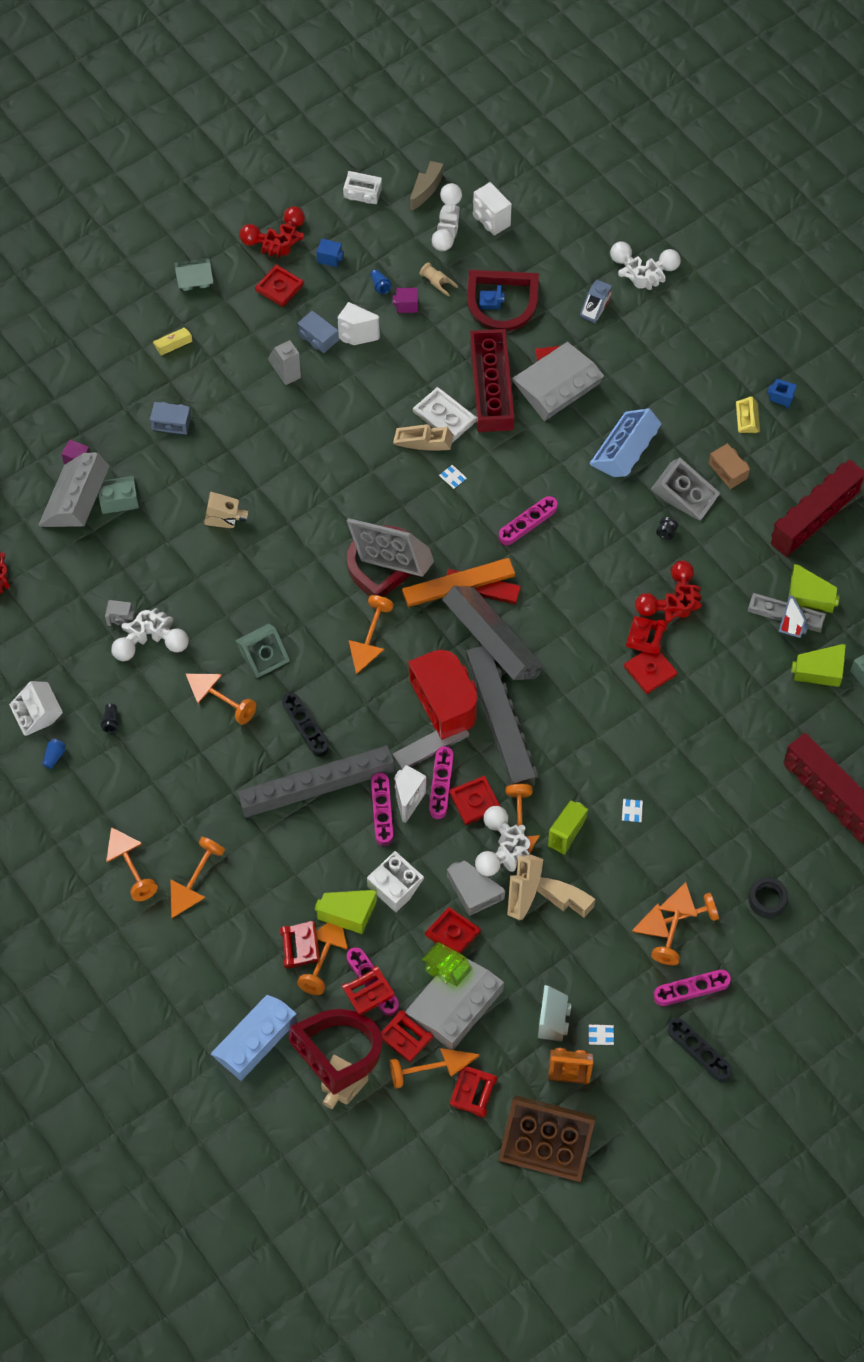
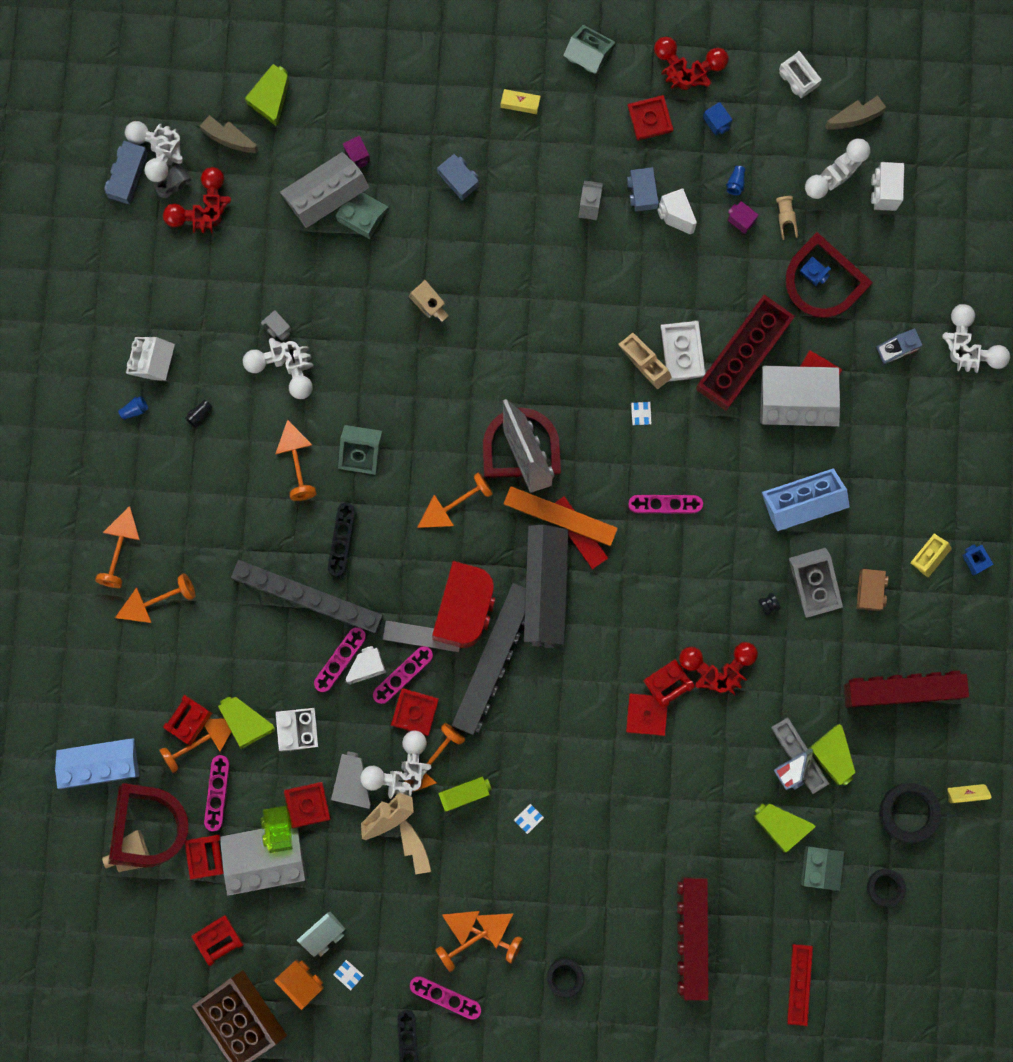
camera: 40 degrees right, 20 degrees up
red plate [341,965,395,1016] -> none
orange piece [390,1048,479,1089] -> none

